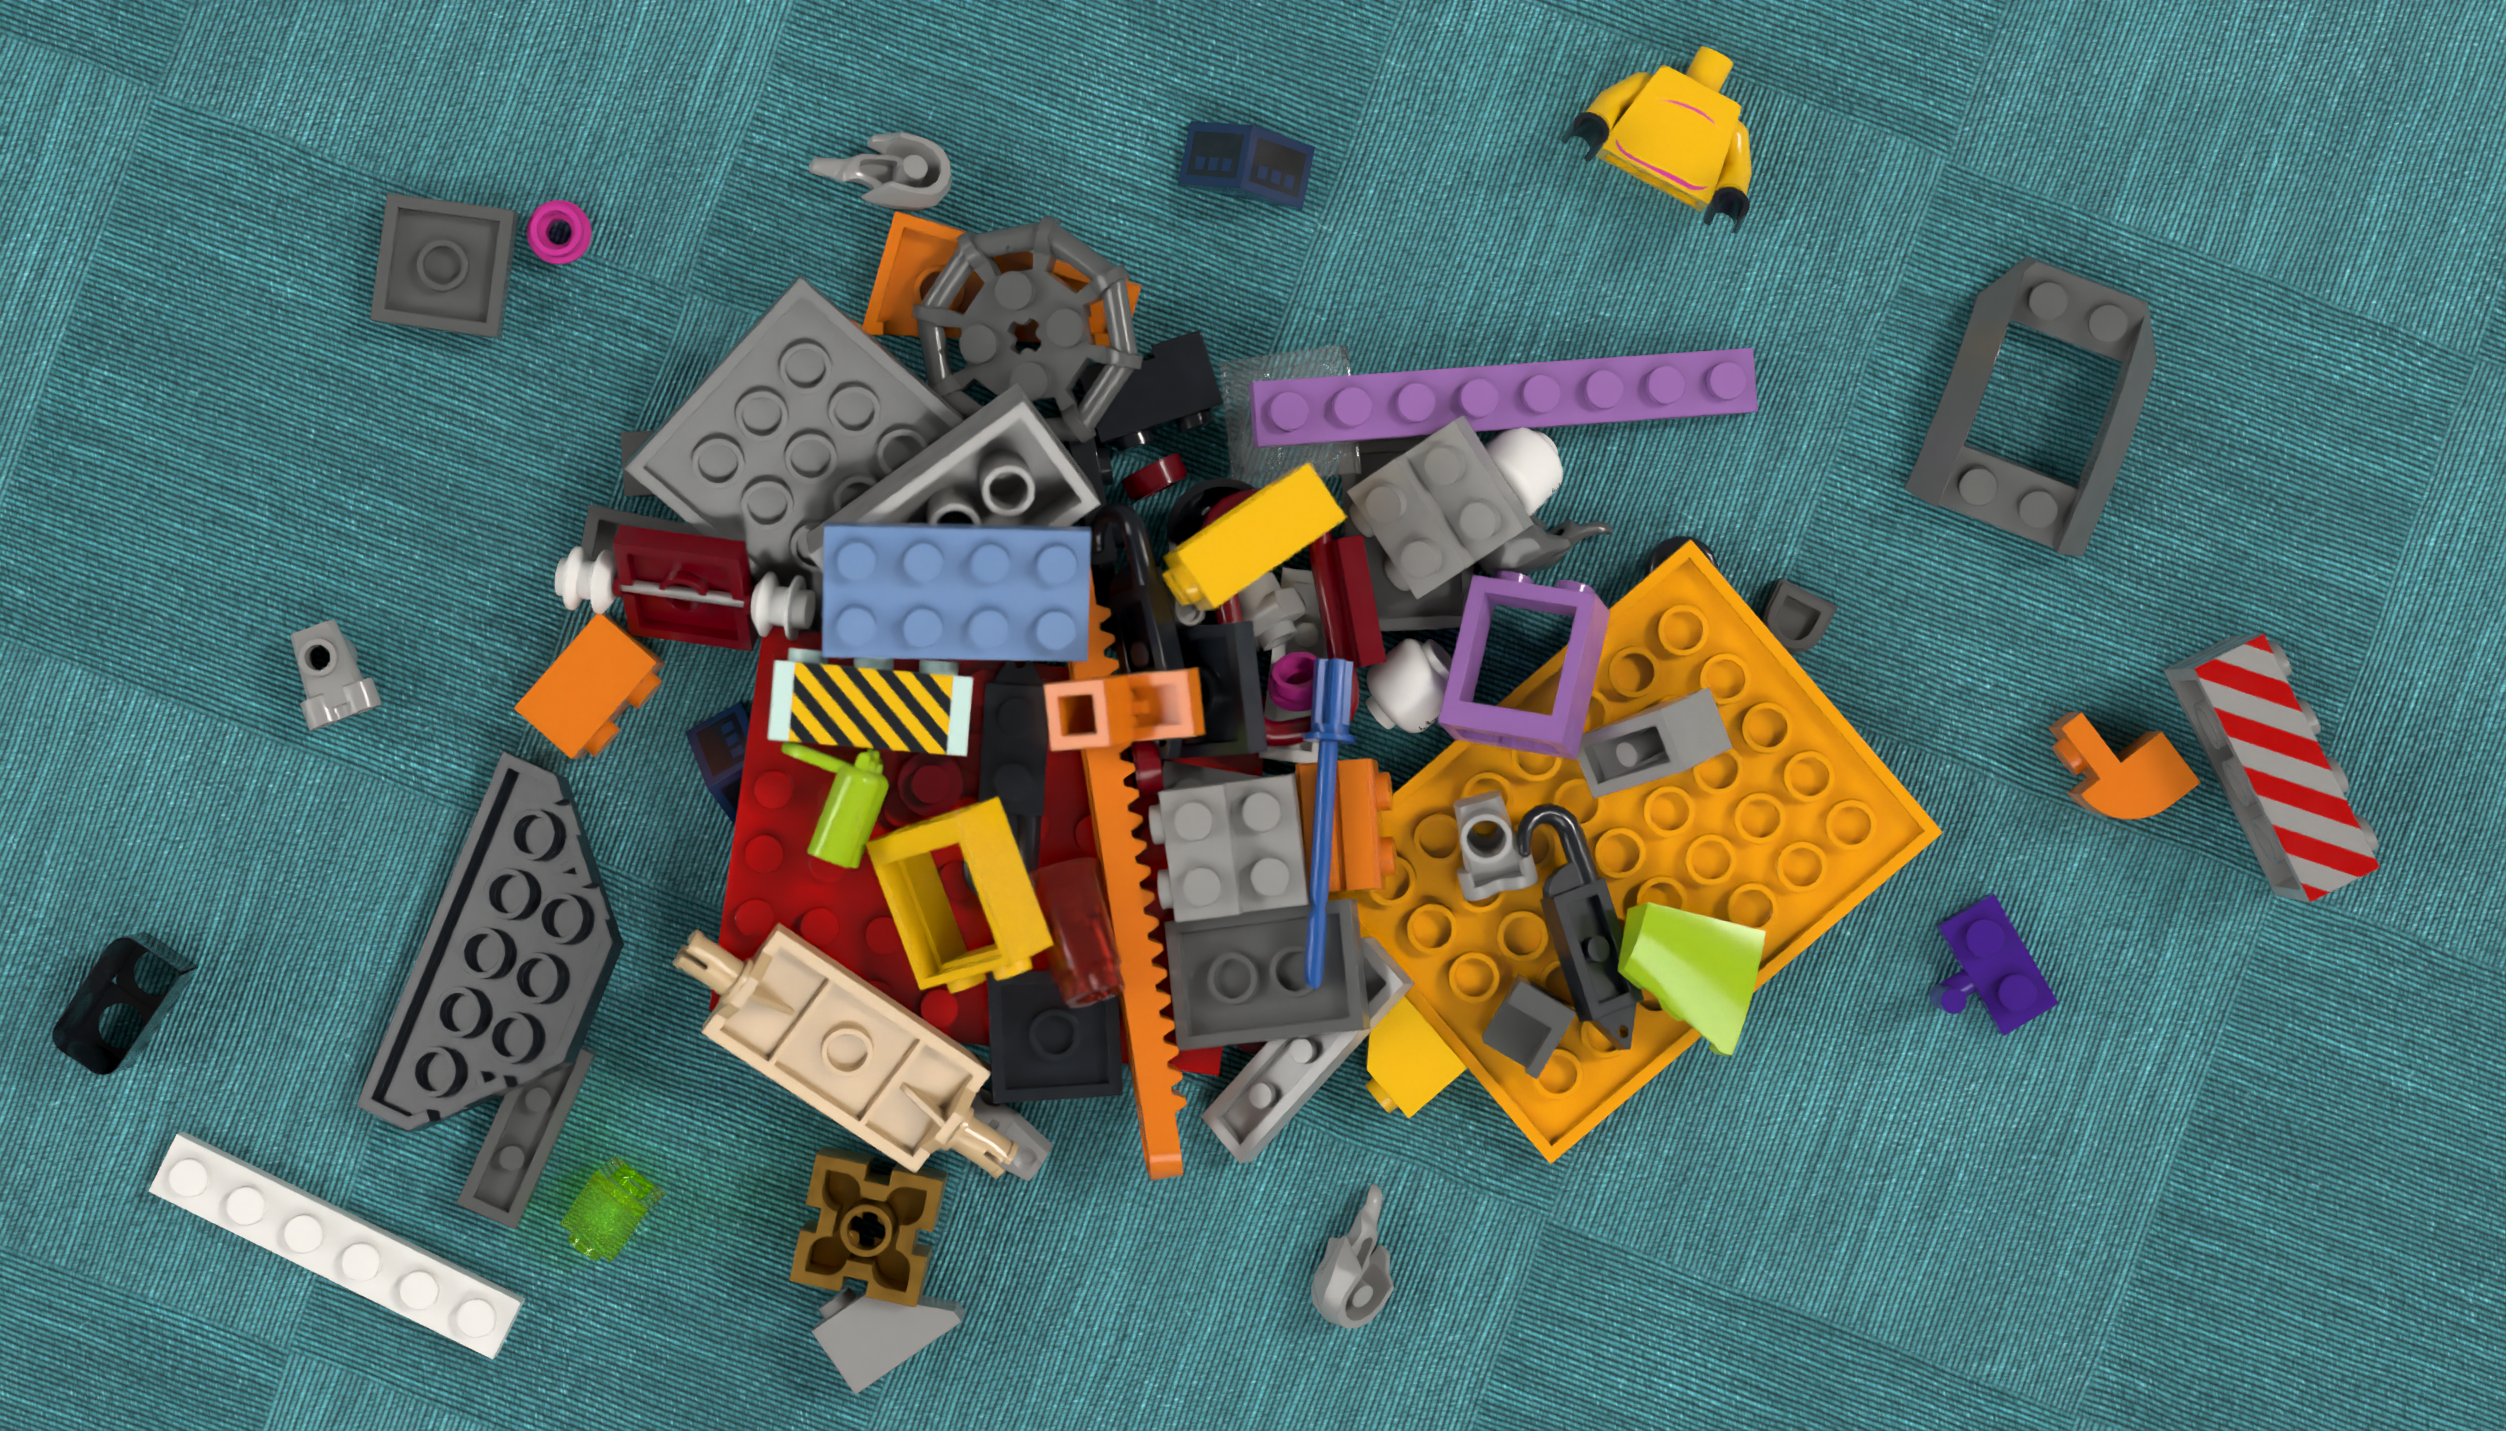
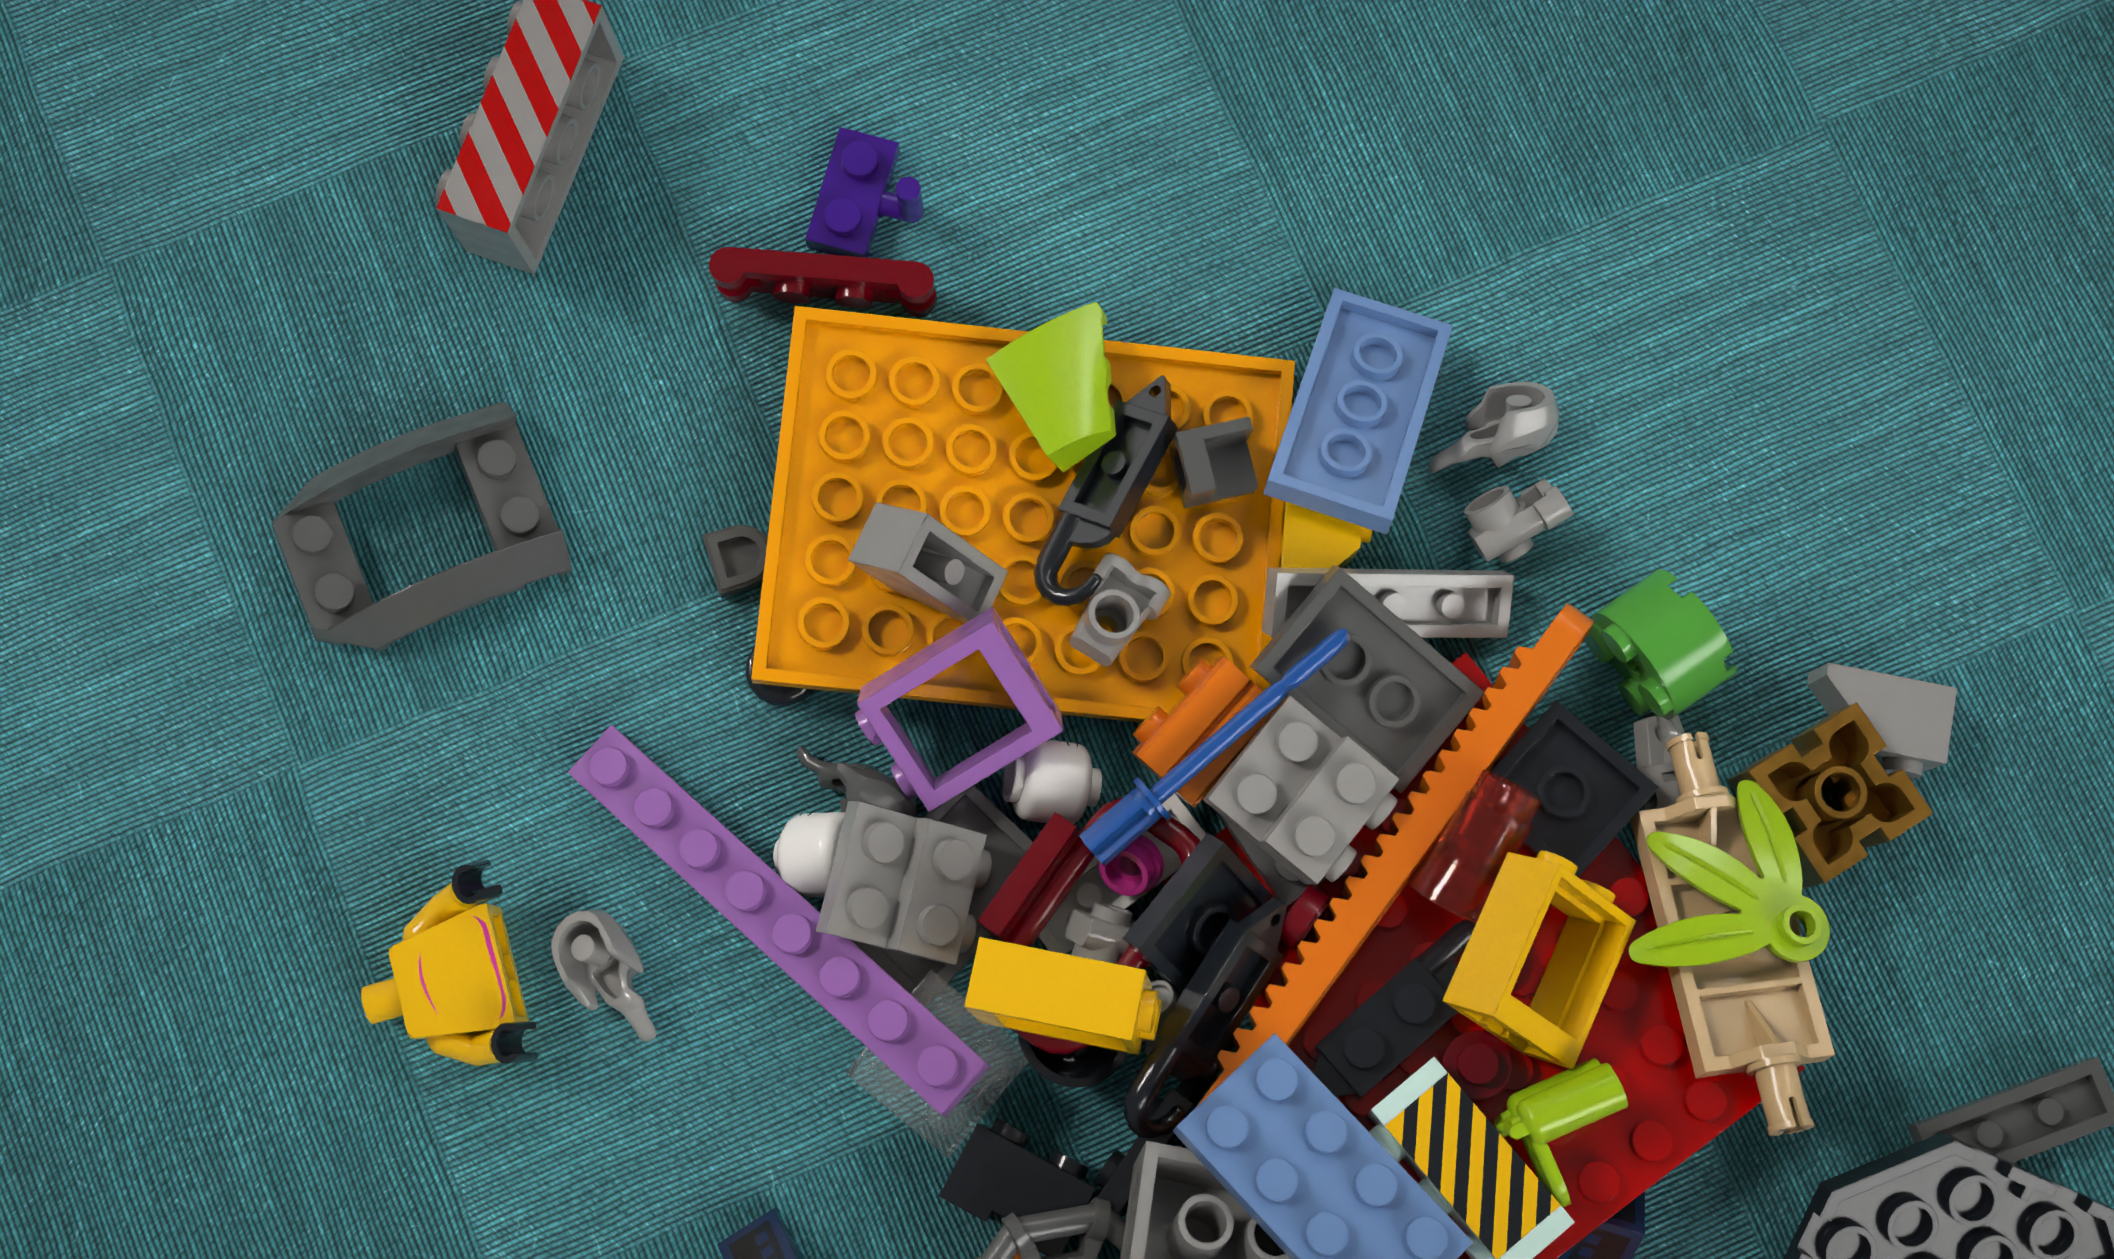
camera: 135 degrees left, 10 degrees down
clear neon green slope [560,1155,667,1263] -> none
orange brick [1044,668,1205,751] -> none
dark red tile [1121,453,1188,503] -> none
orange brick [2048,712,2201,819] -> none
none -> light grey piece [551,910,657,1042]
none -> dark red plate [709,247,937,317]
none -> medium blue plate [1263,287,1453,535]
none -> light grey plate [1464,478,1574,563]
none -> bright green brick [1584,569,1737,720]
none -> lime plant [1629,780,1830,967]

